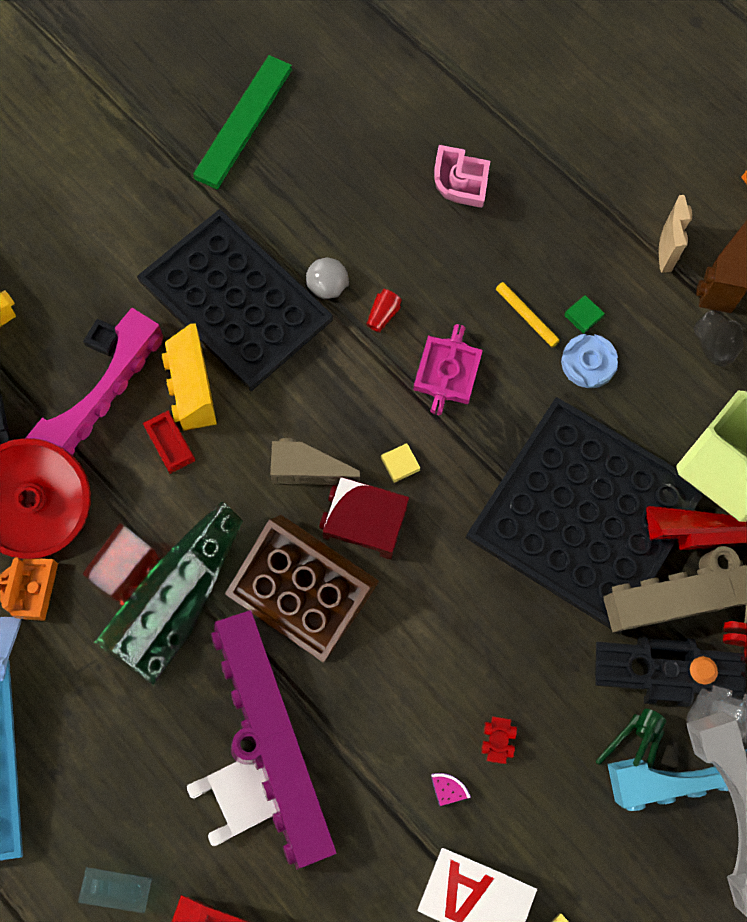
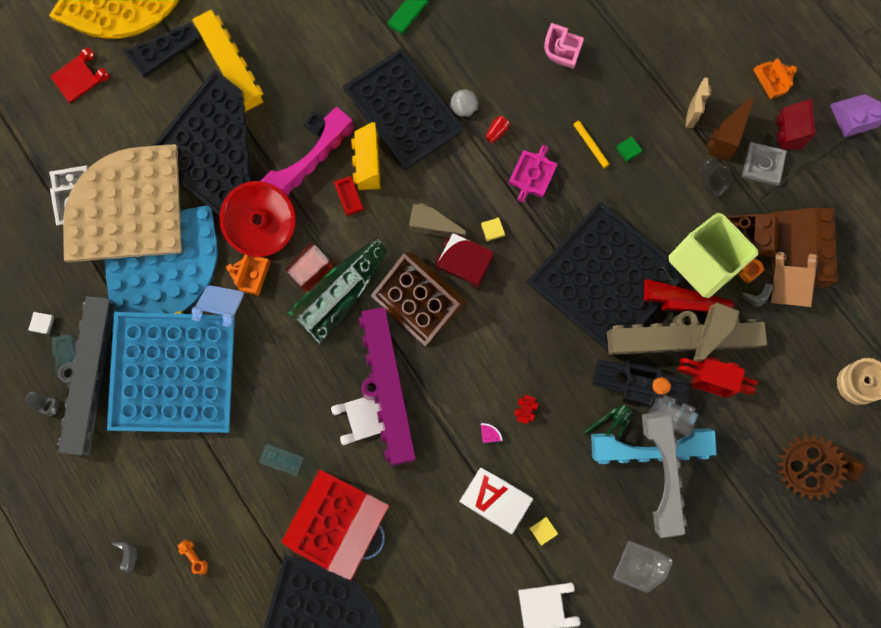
camera: 15 degrees right, 5 degrees up
light blue tile [561,334,618,388] -> none

